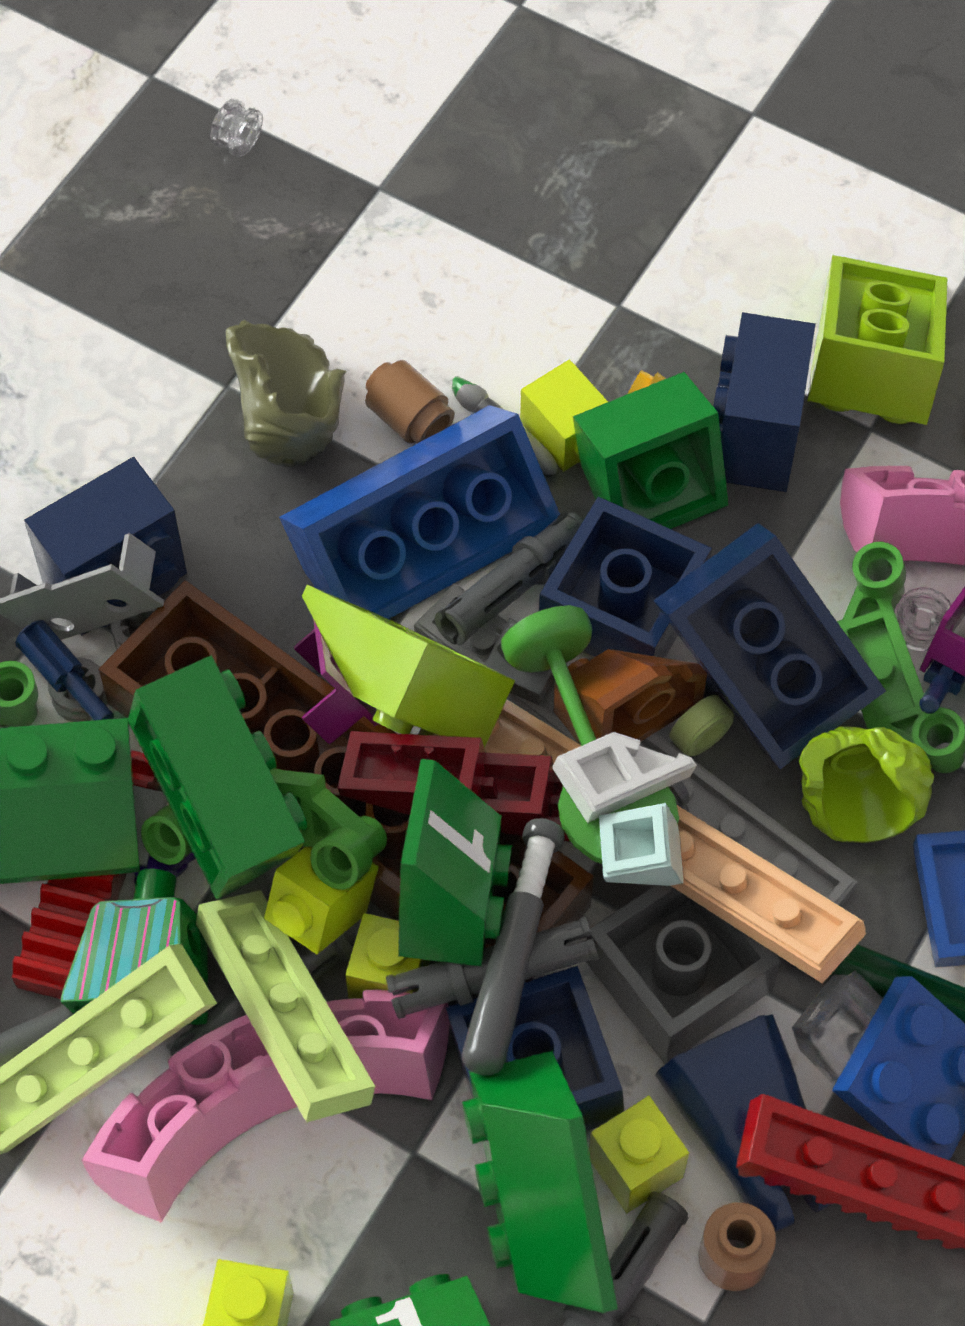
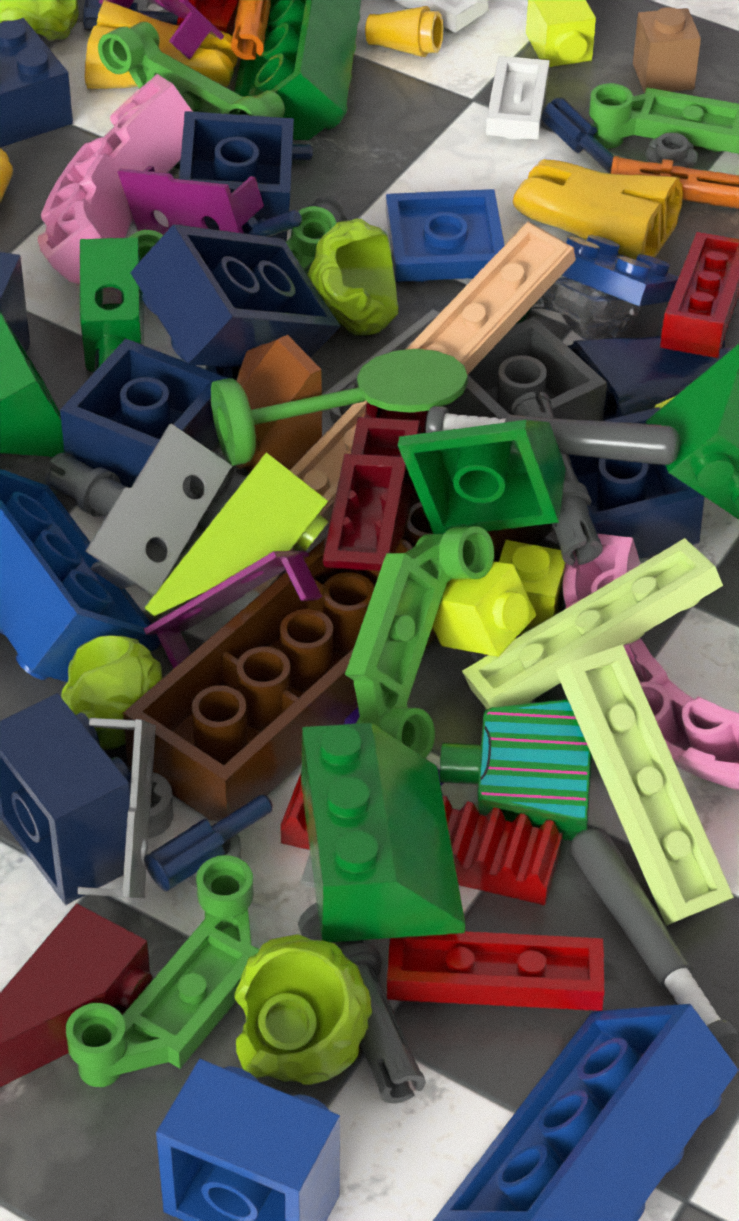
camera: 90 degrees left, 15 degrees down
green slope [127,655,308,900] -> none
white tile [552,732,697,823] -> none
light aqua slope [599,803,684,886] -> none
none -> lime hair [61,636,163,750]
none -> green torso [80,237,144,372]
none -> light grey piece [86,424,232,596]

